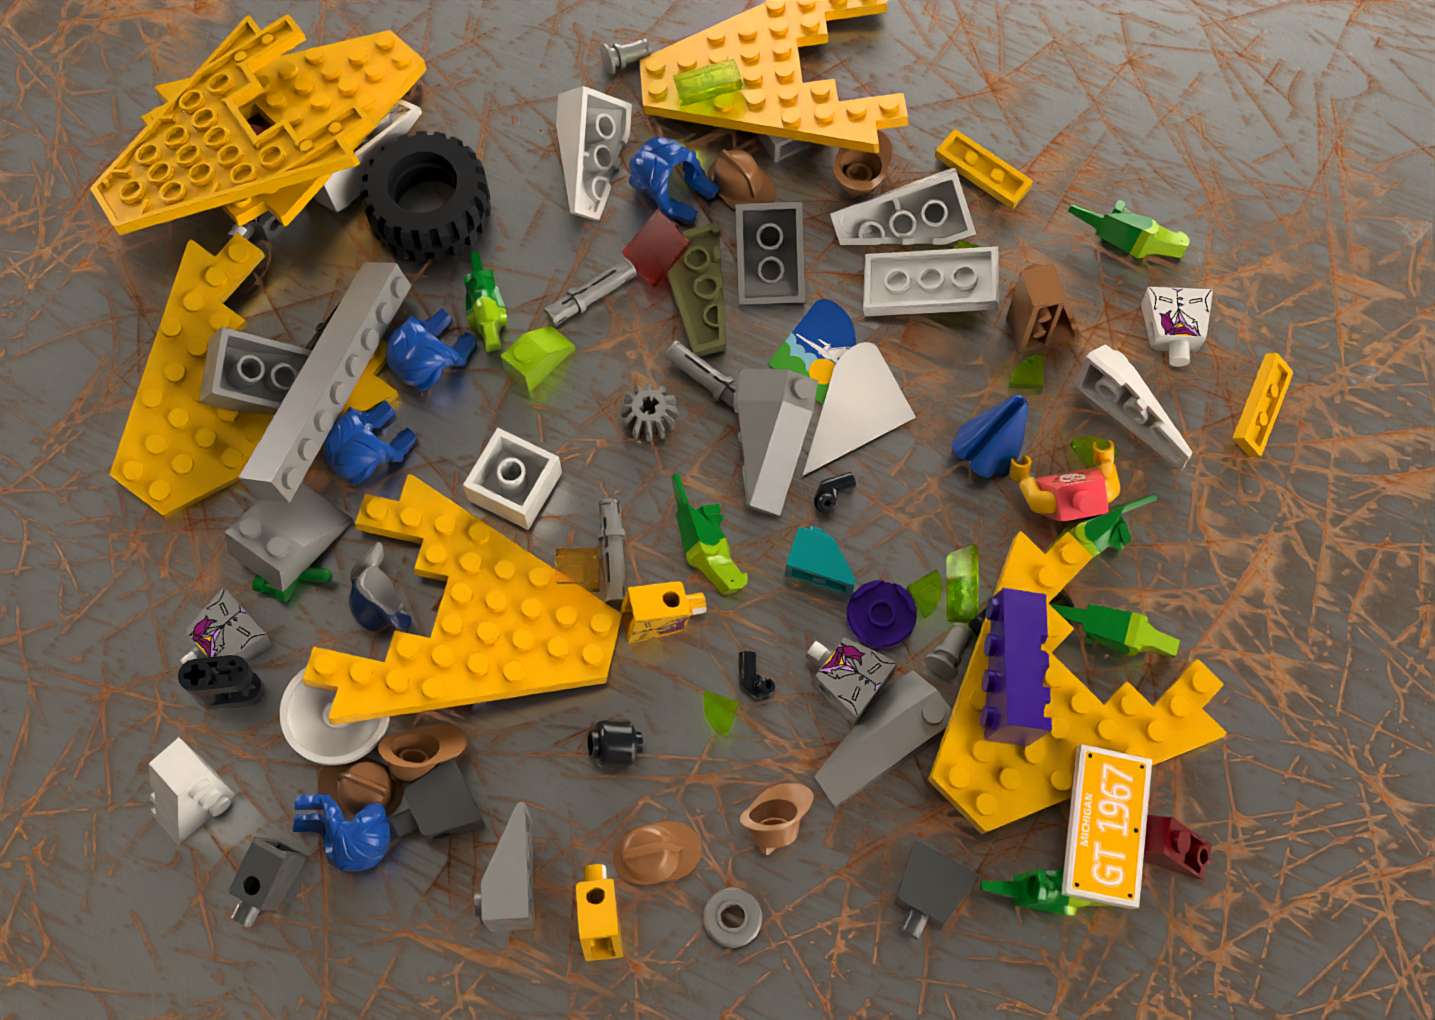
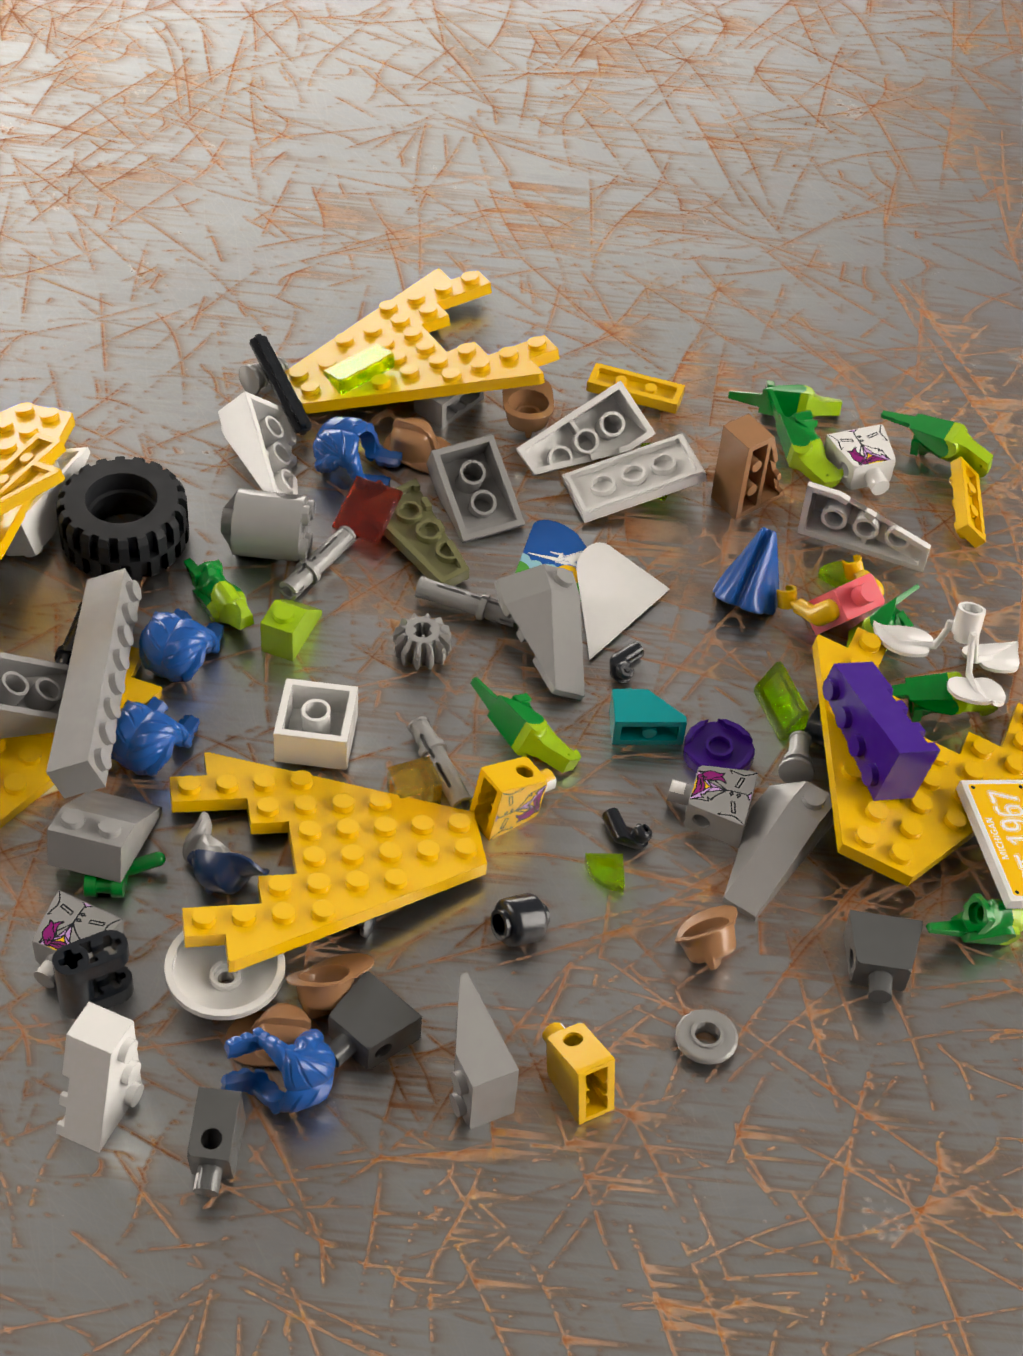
camera: 25 degrees left, 20 degrees down
medium nougat piece [613,821,702,885] -> none
clear neon green tile [906,569,942,618] -> none
clear neon green tile [1008,355,1044,390] -> none
none -> light grey cylinder [221,488,315,562]
none -> black axle [249,334,312,436]
none -> animal [767,389,844,488]
none -> white plant [873,602,1020,707]
none -> animal [881,410,994,478]

